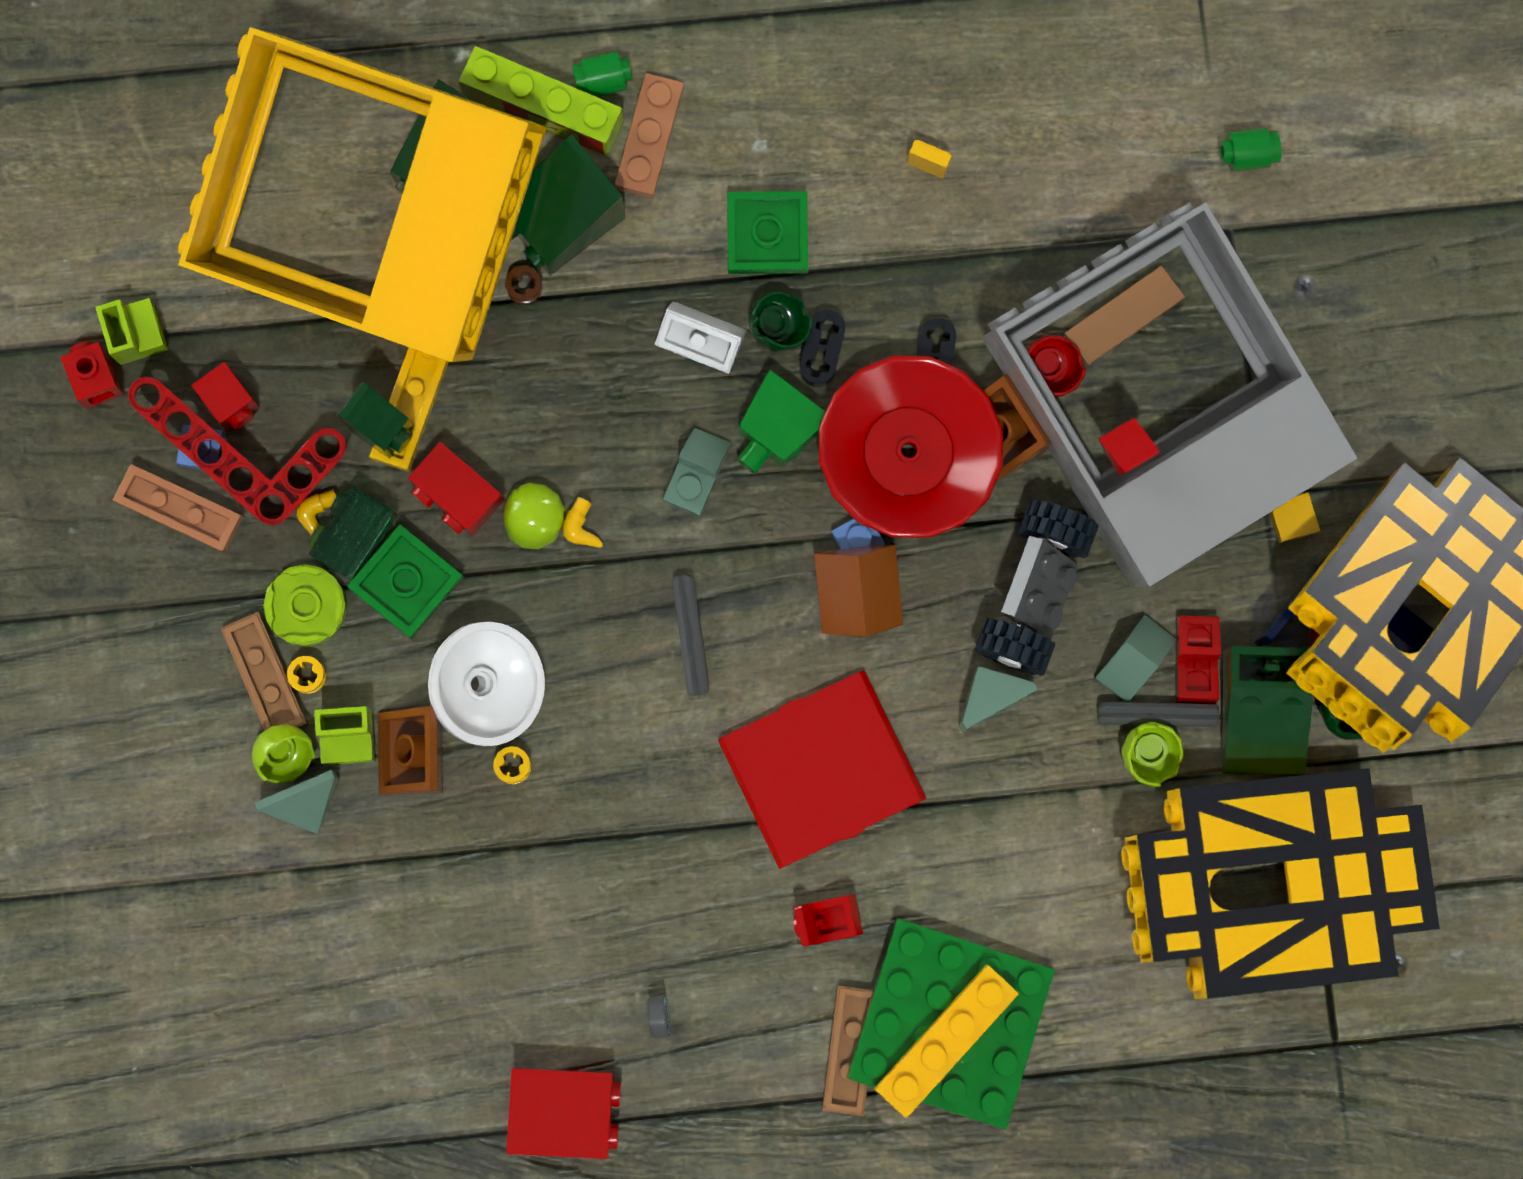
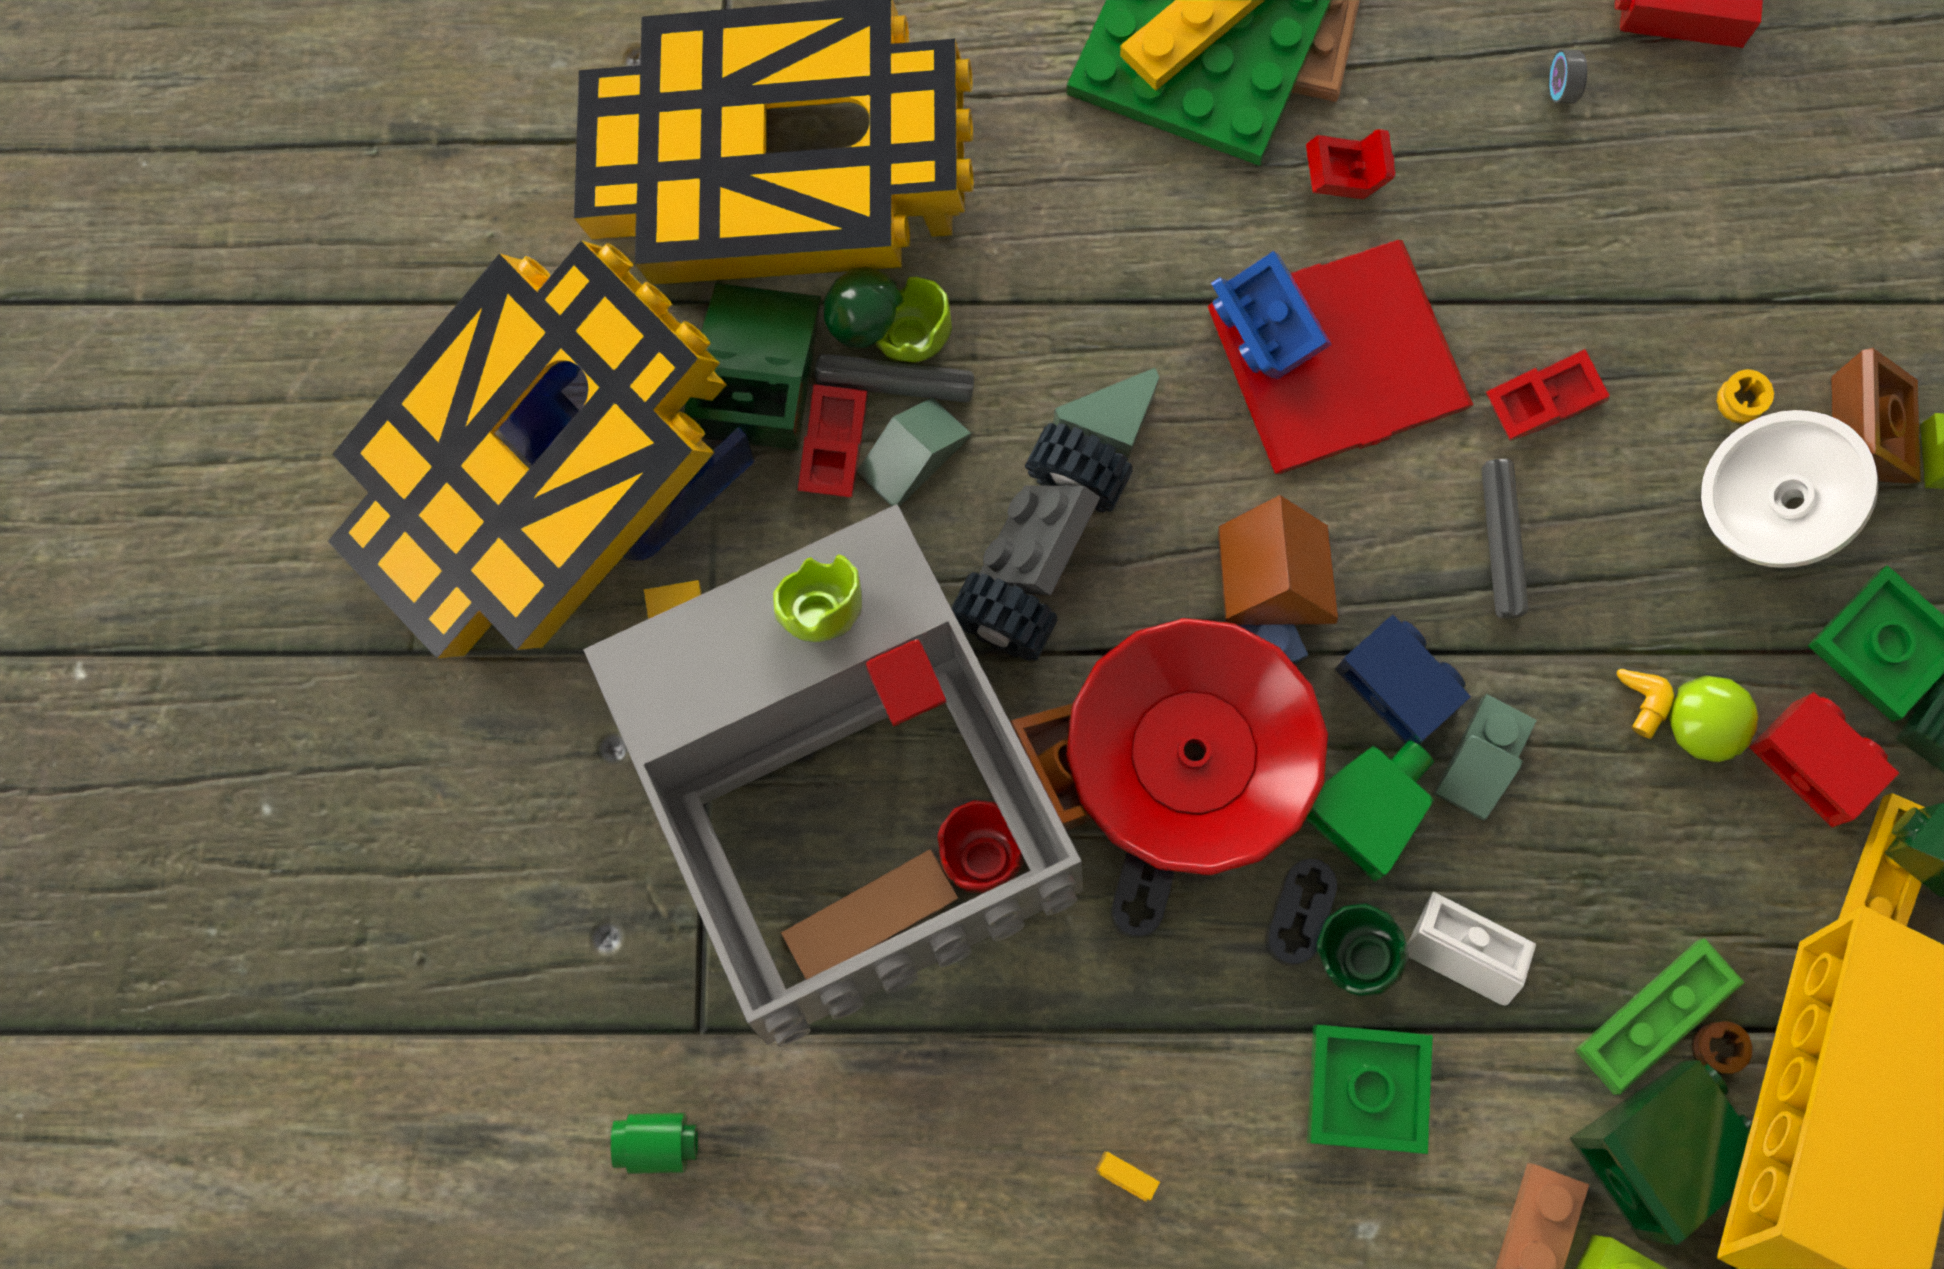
camera: 170 degrees left, 5 degrees down
none -> lime hair [773,554,862,642]
none -> dark green hair [823,267,904,348]
none -> blue bracket [1211,251,1332,380]
none -> dark blue brick [1335,614,1471,744]
none -> red slope [1486,349,1610,441]
none -> bright green tile [1575,938,1744,1095]

